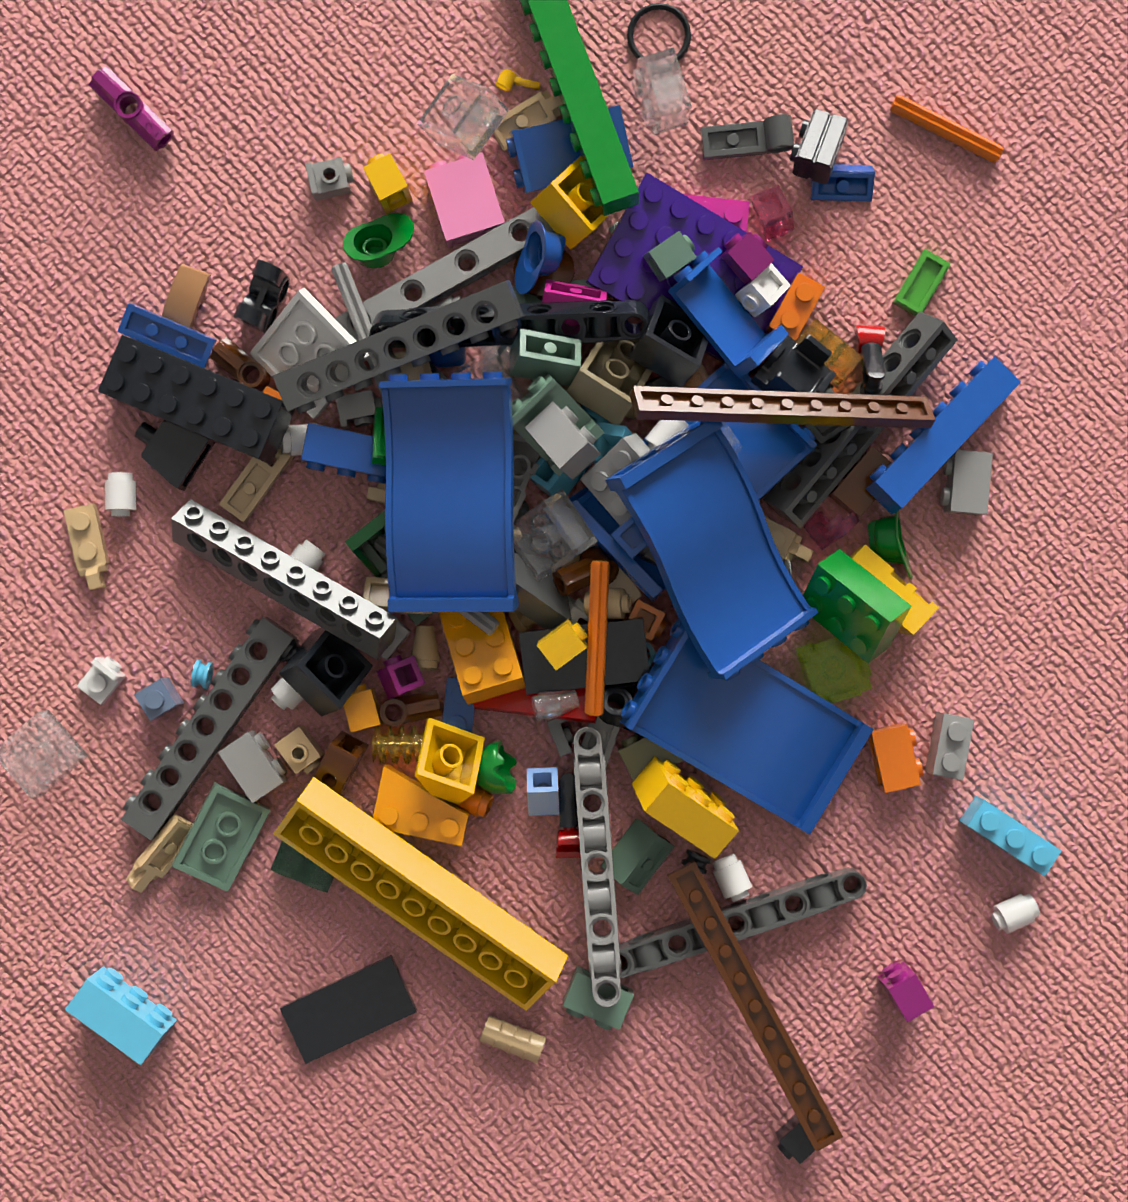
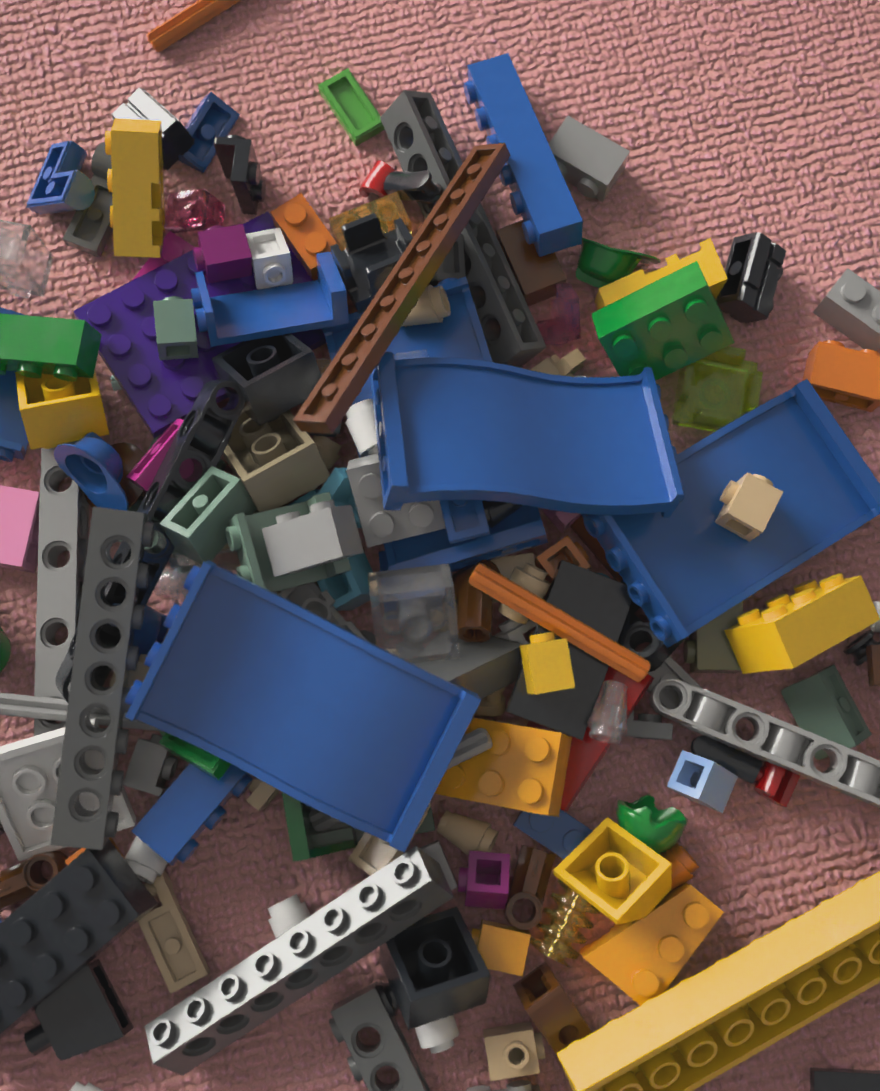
camera: 60 degrees left, 10 degrees down
none -> blue brick [26,140,95,214]
none -> yellow wedge [105,118,166,258]
none -> black bracket [214,135,266,215]
none -> tan cone [401,285,451,327]
none -> tan brick [715,473,783,542]
none -> black brick [716,232,786,323]

